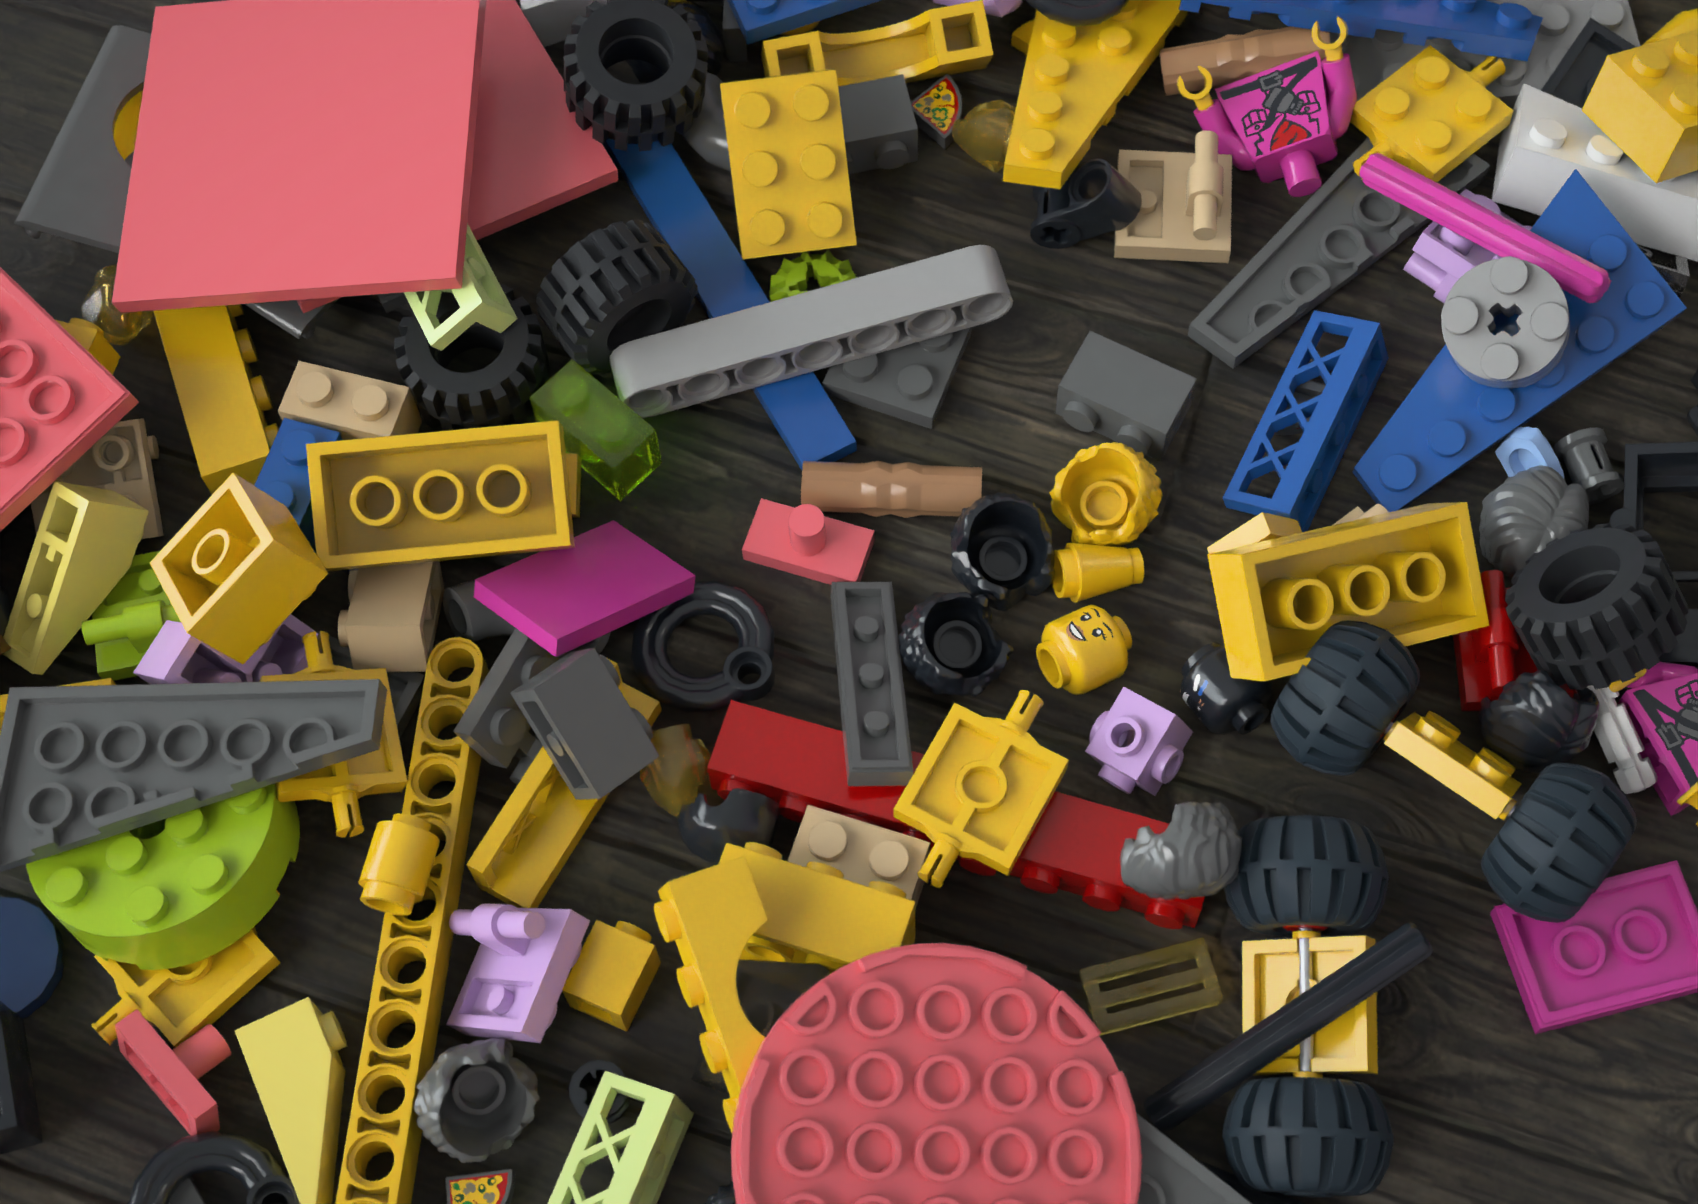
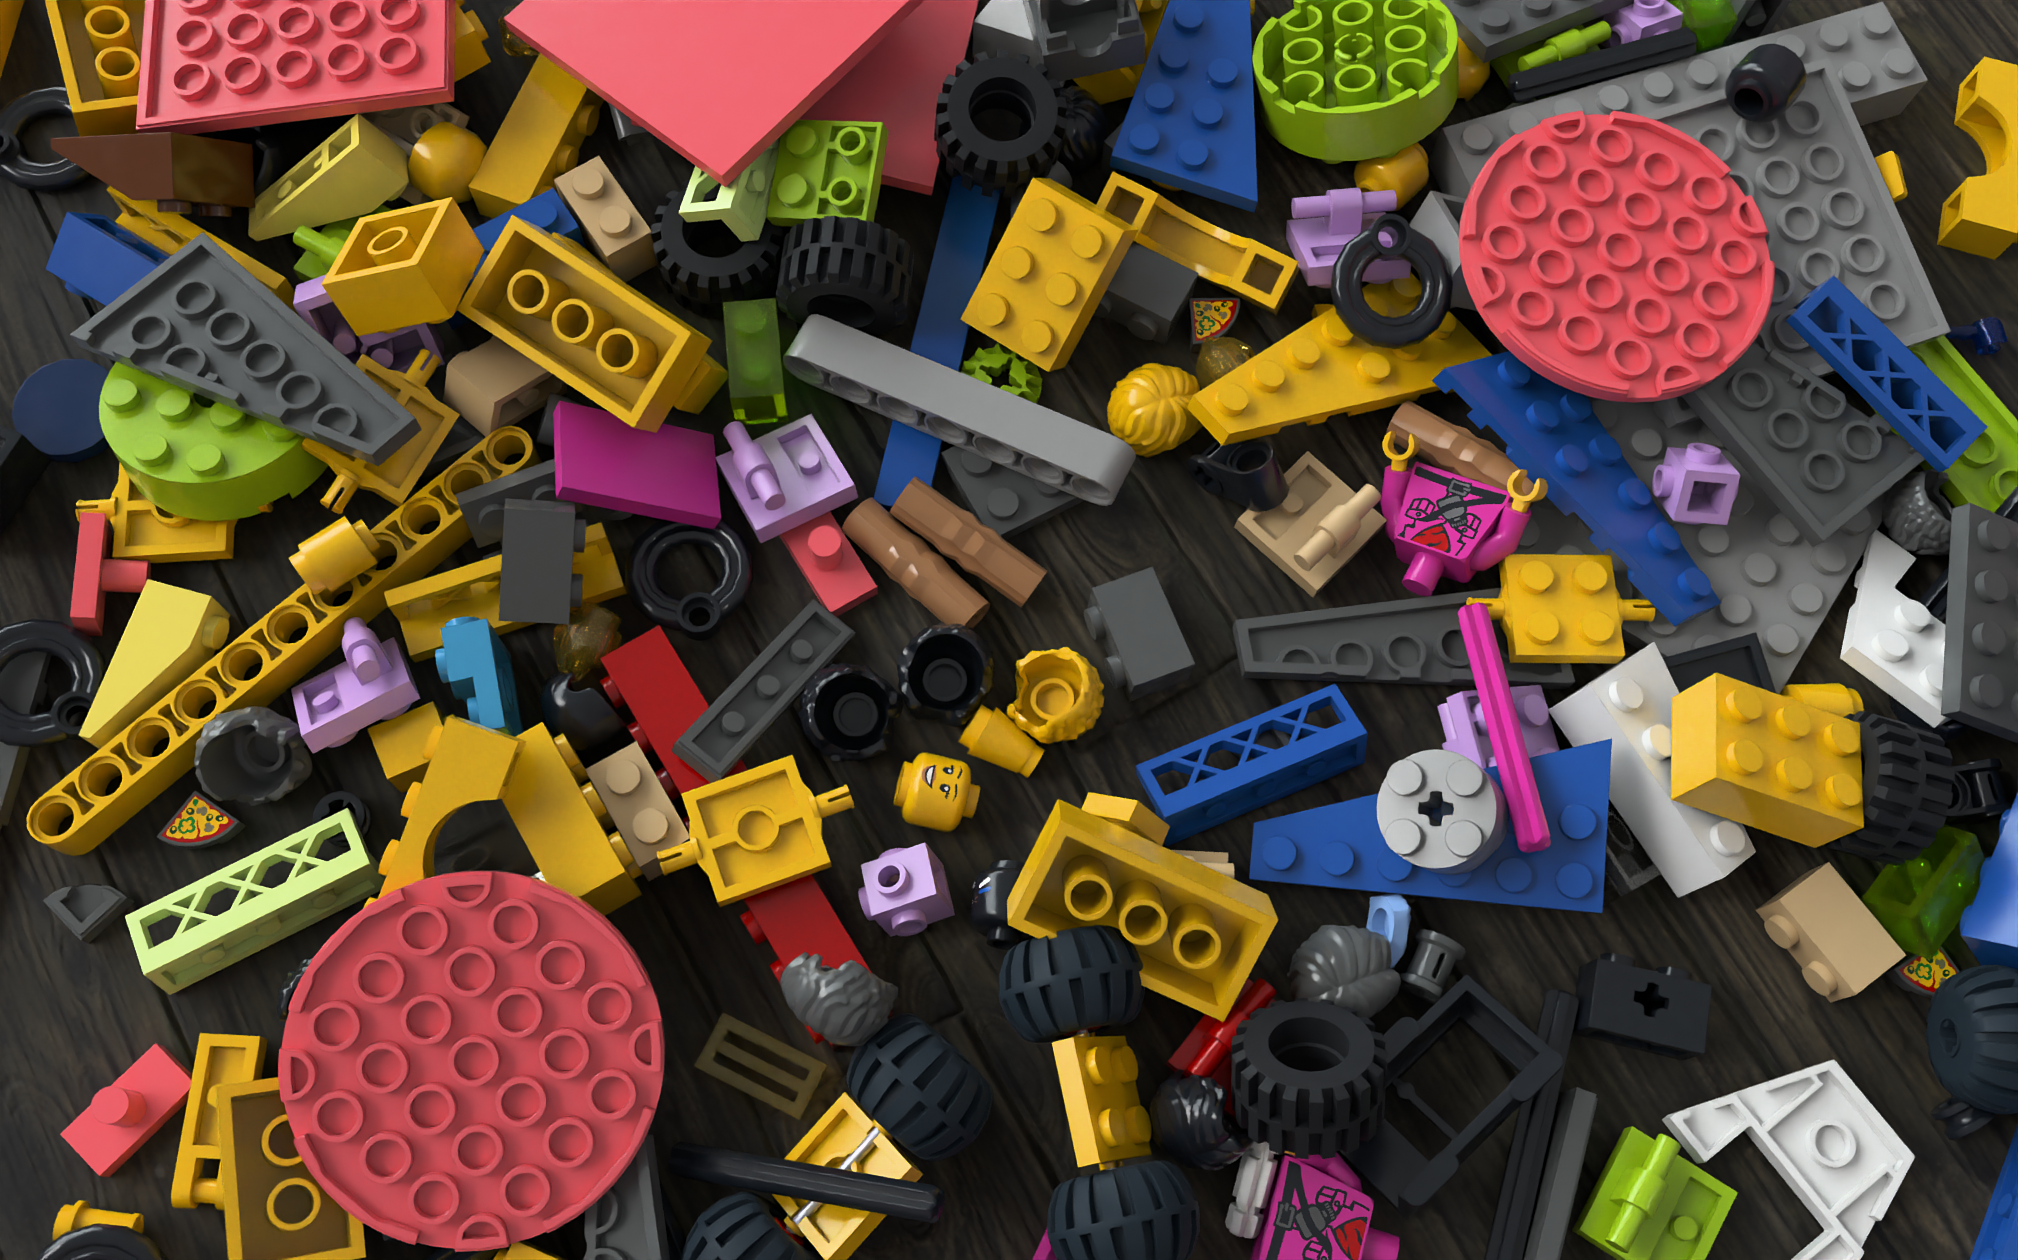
camera: 30 degrees right, 5 degrees up
none -> yellow hair [408,121,487,204]
none -> dark azure plate [435,616,524,737]
none -> lavender plate [715,414,858,543]
none -> lime plate [766,120,889,226]
none -> medium nougat axle [889,476,1047,607]
none -> yellow hair [1107,363,1203,458]

